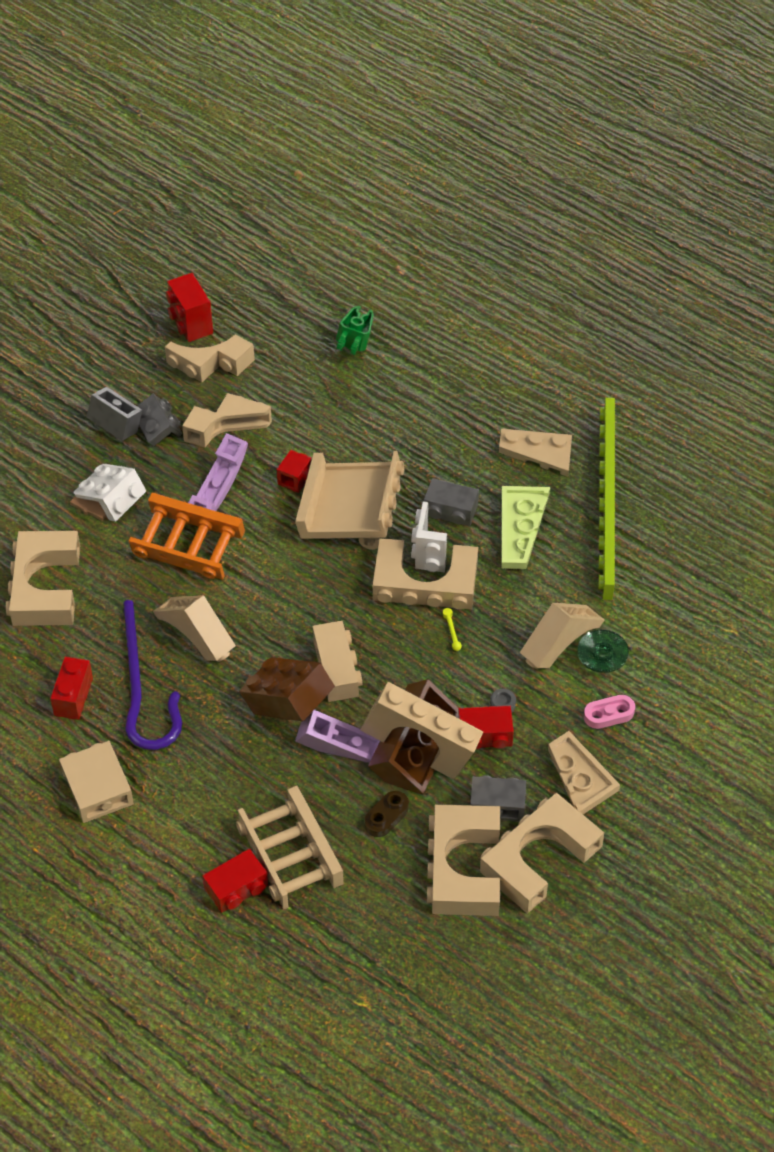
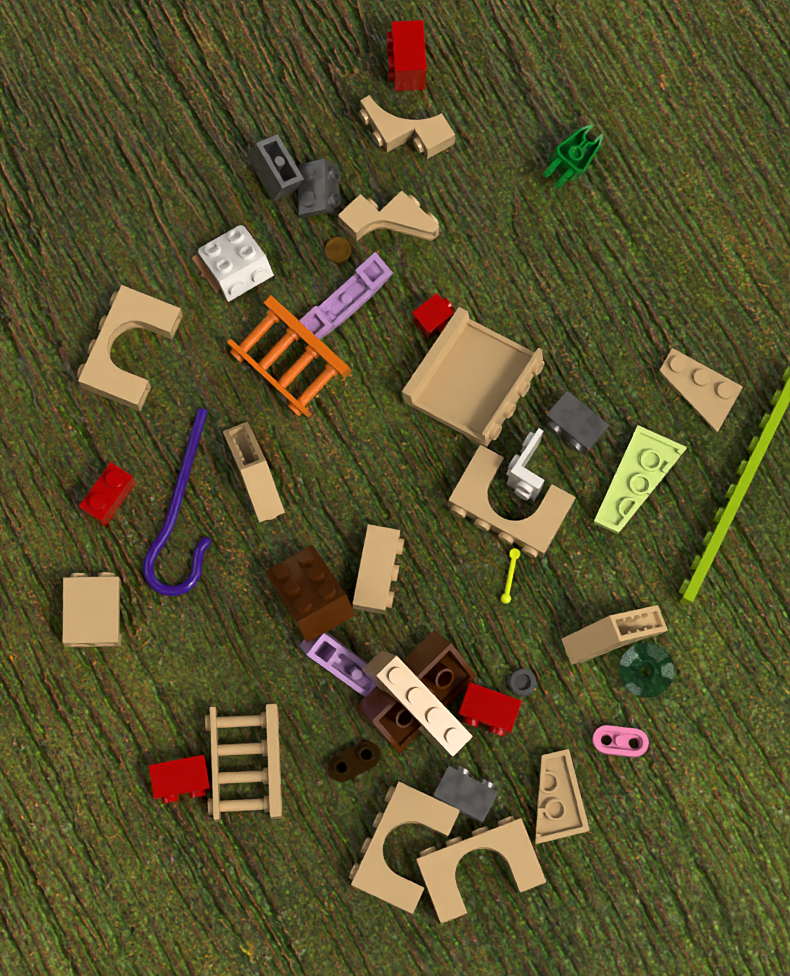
camera: 20 degrees right, 25 degrees up
none -> pearl gold piece [325,237,351,264]

